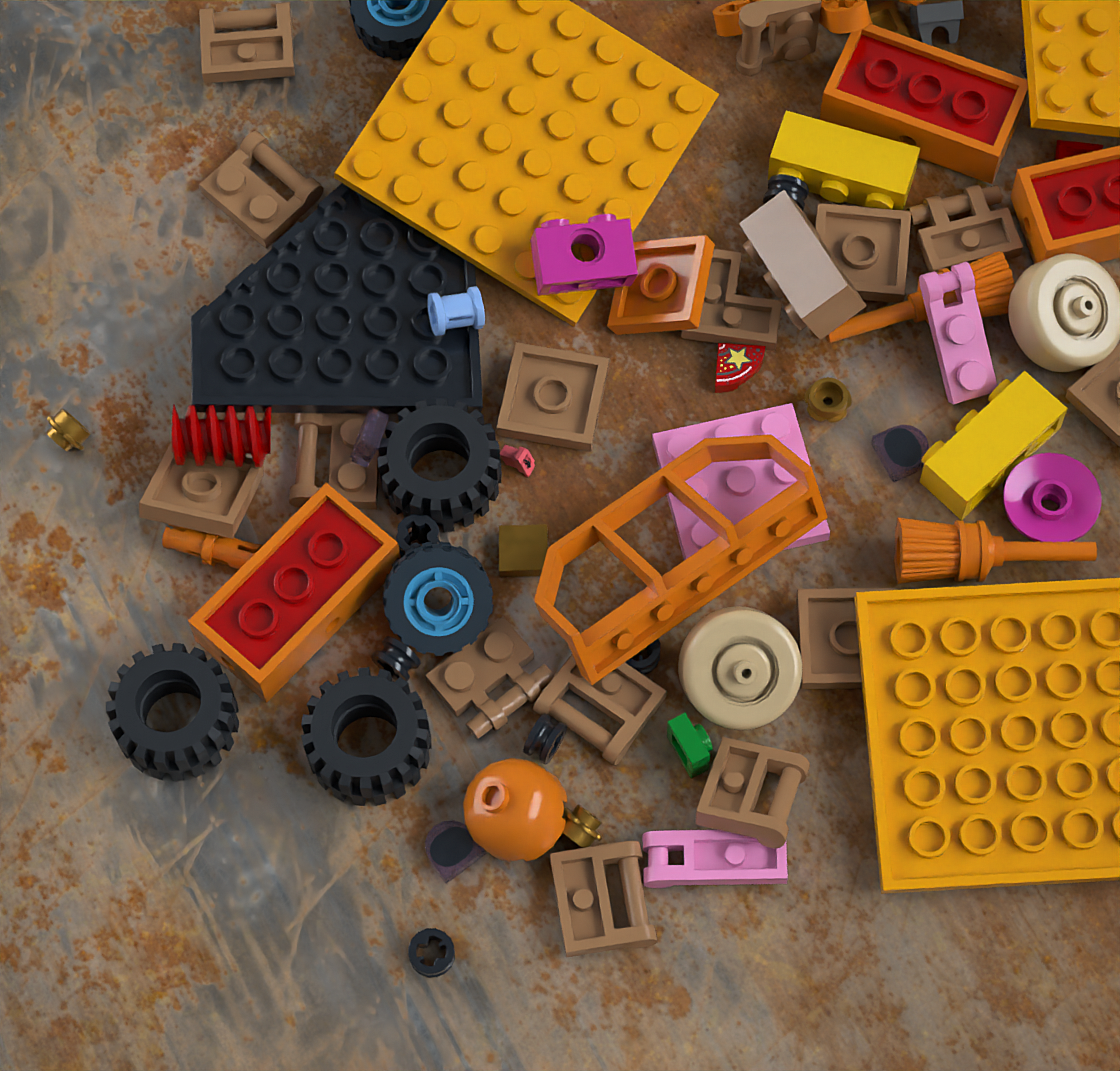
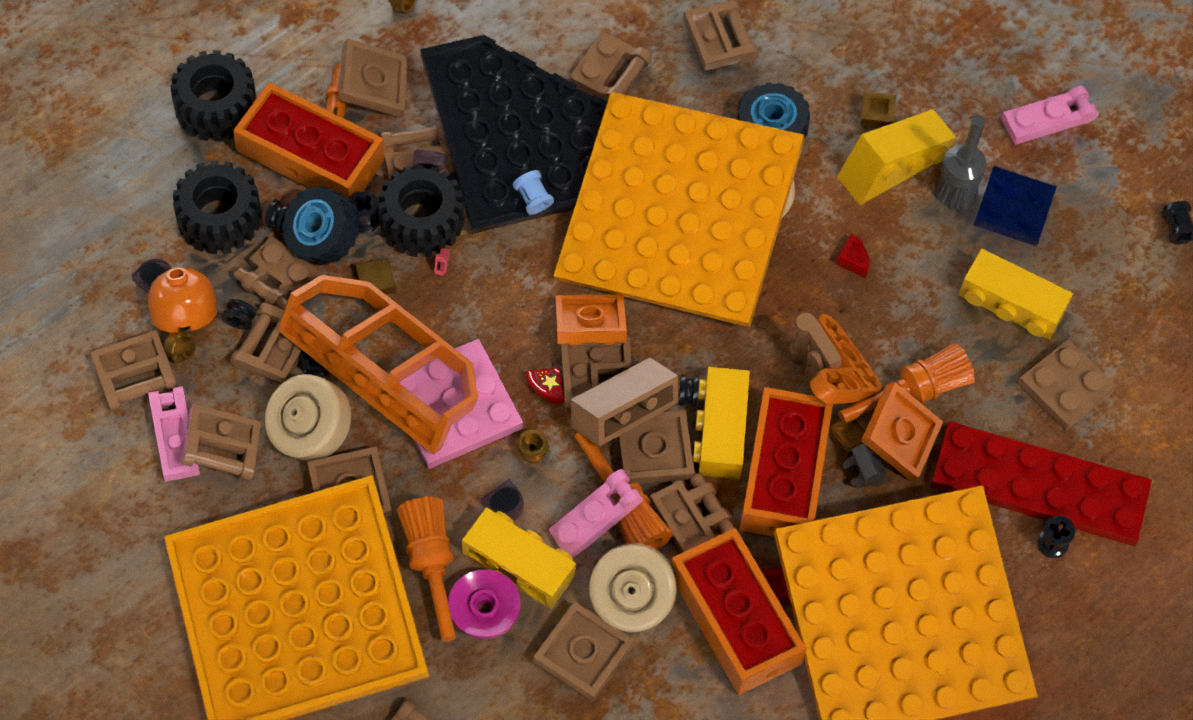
camera: 70 degrees right, 5 degrees down
red piece [171,404,272,468] -> none
black bush [408,928,455,978] -> none
medium nougat plate [496,342,609,452] -> none
dark pink brick [530,214,638,296] -> none
green plate [667,712,713,779] -> none

